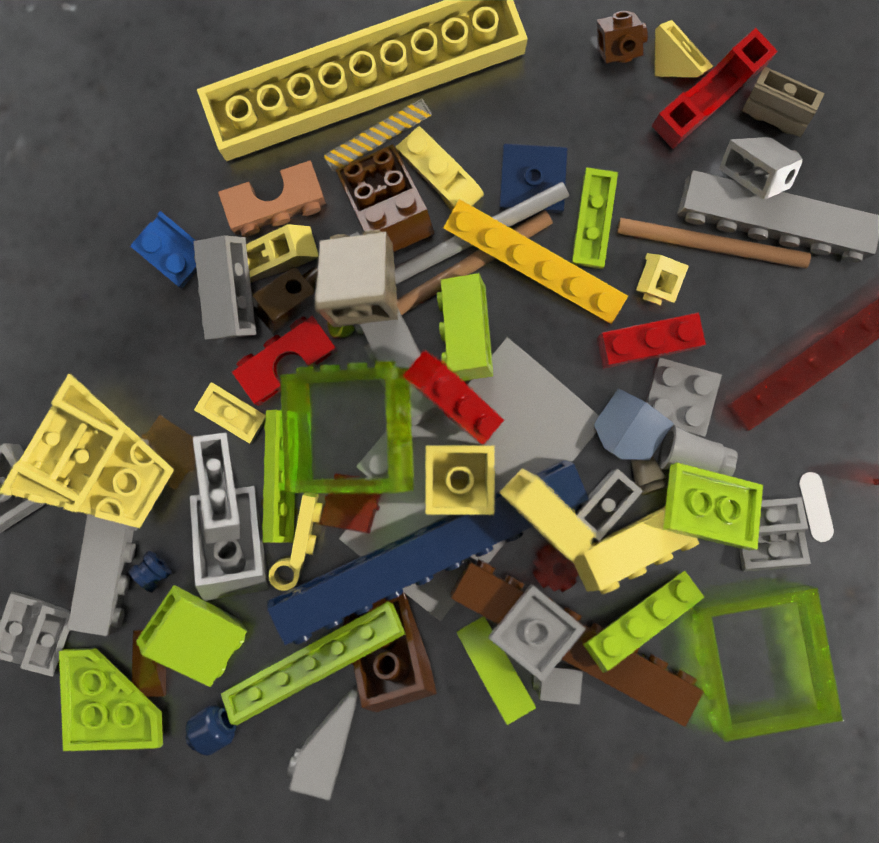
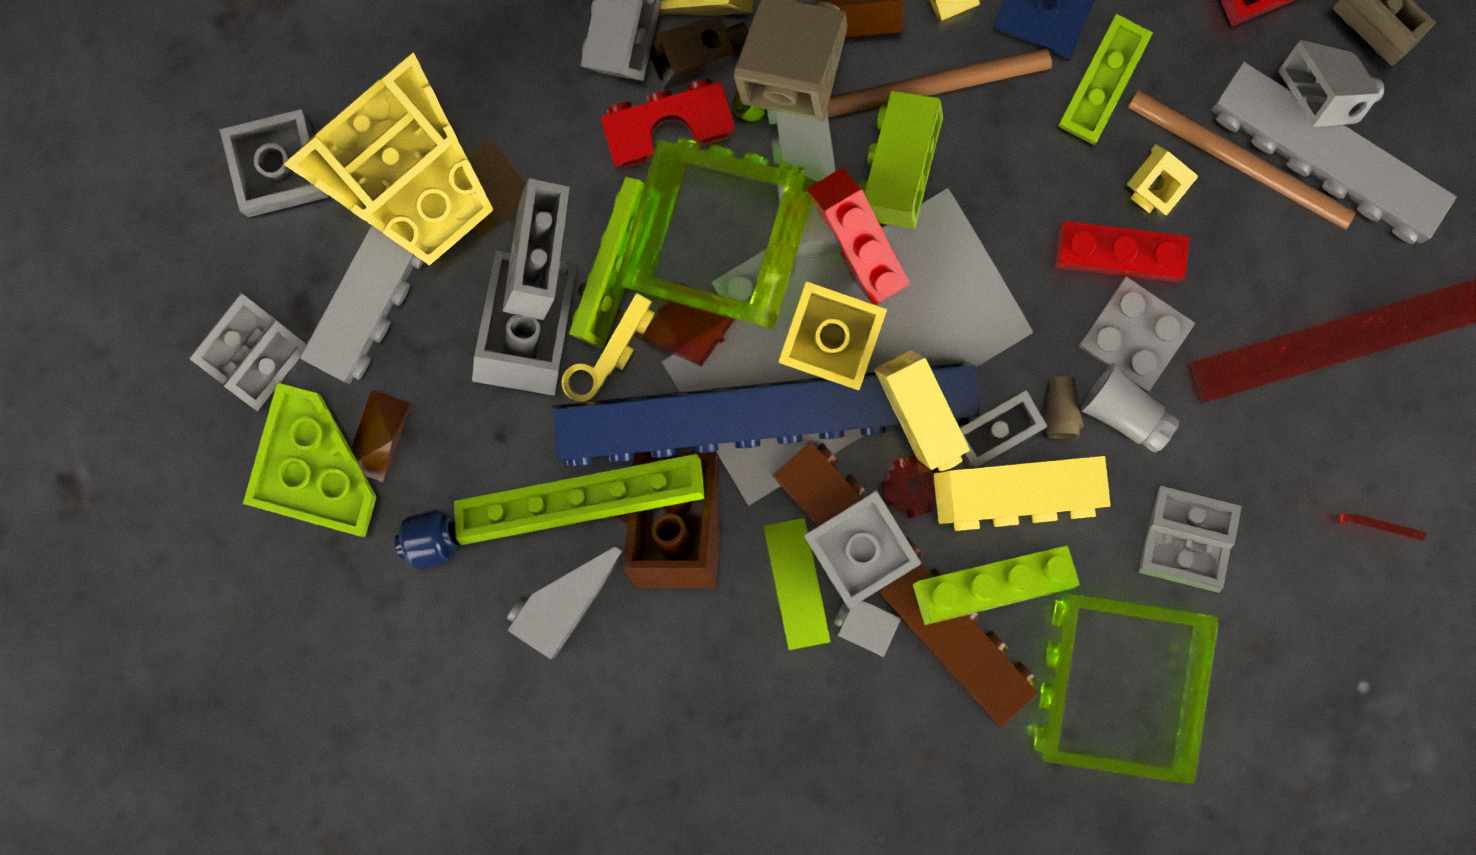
camera: 15 degrees right, 0 degrees up
dark blue wheel [129,551,172,593] -> none
lime brick [136,585,247,687] -> none
light yellow plate [194,382,266,444] -> none
light grey piece [394,182,569,284] -> none
yellow plate [443,199,628,324] -> none
sand blue slope [594,388,674,461] -> none
lime plate [663,463,763,551] -> none
white sticker [800,472,834,542] -> none

